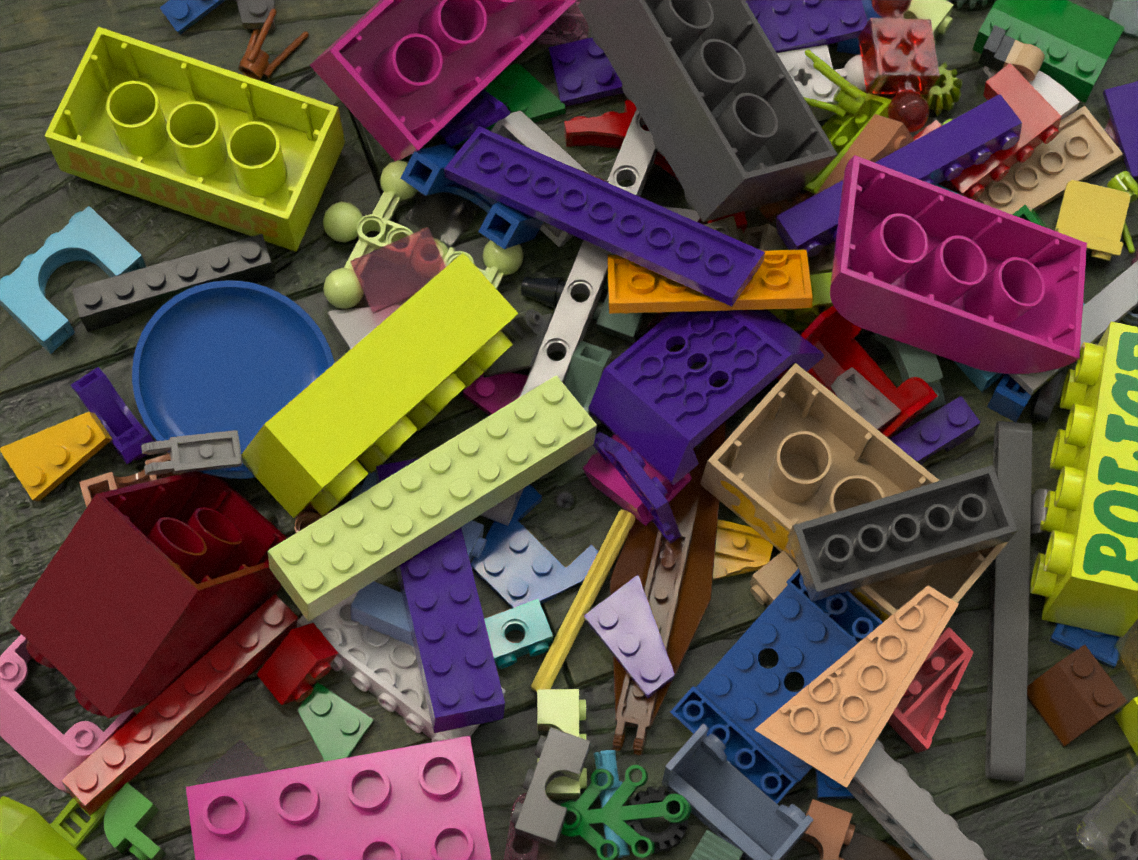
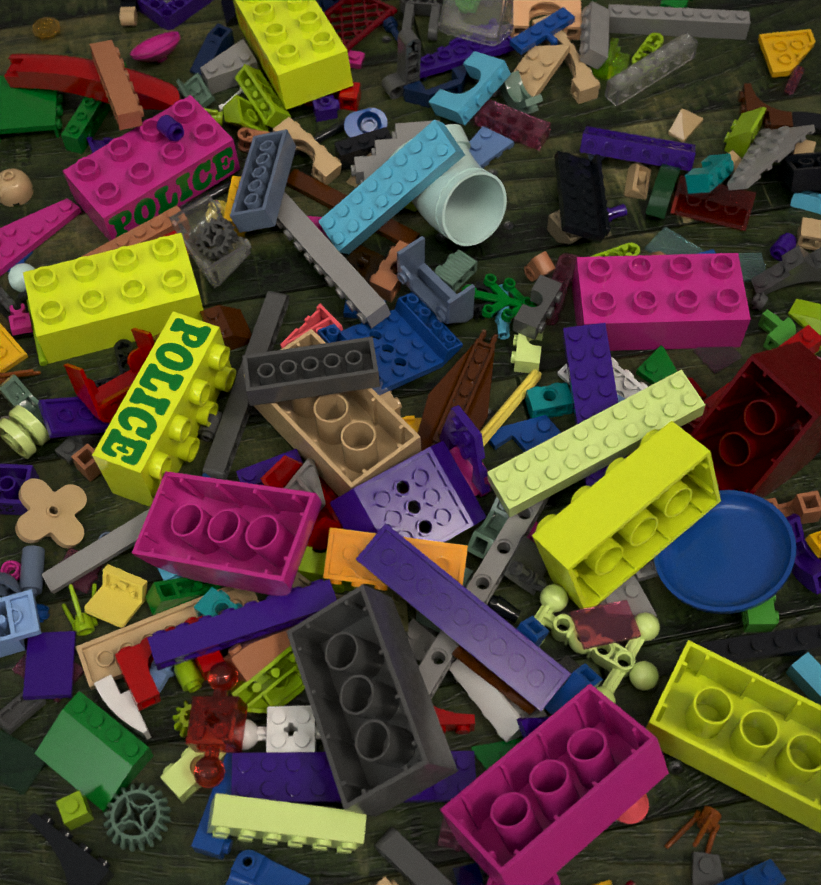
camera: 170 degrees left, 10 degrees down
light grey hinge [141,430,243,475] -> none
wing [584,575,675,699] -> none
light nougat wing [754,585,959,788] -> none
lime plant [803,49,867,118] -> none
leg [978,25,1045,82] -> none

